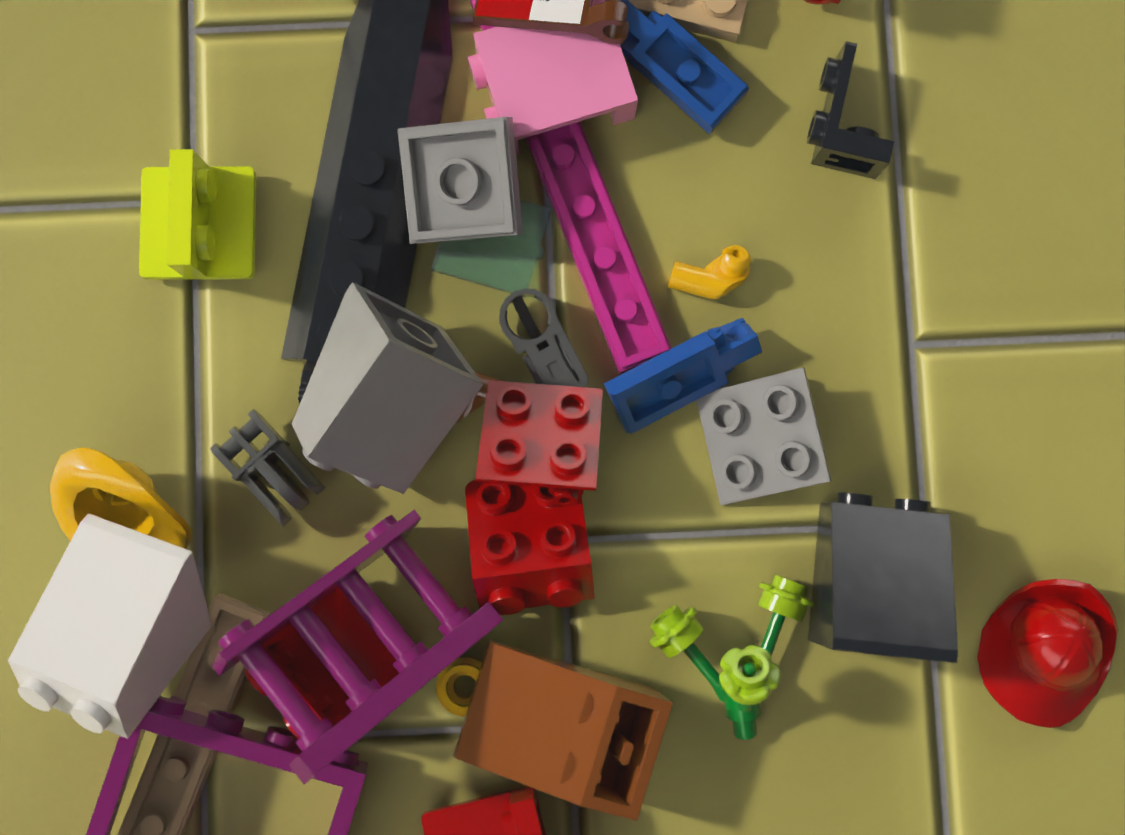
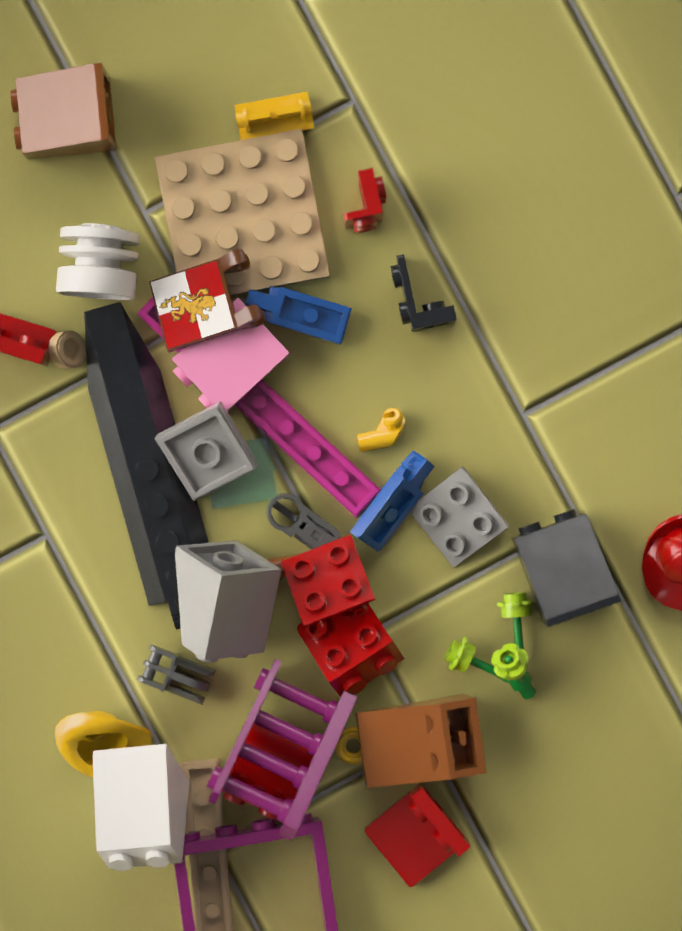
camera: 25 degrees left, 5 degrees up
neon yellow bracket [139,149,257,280] -> none

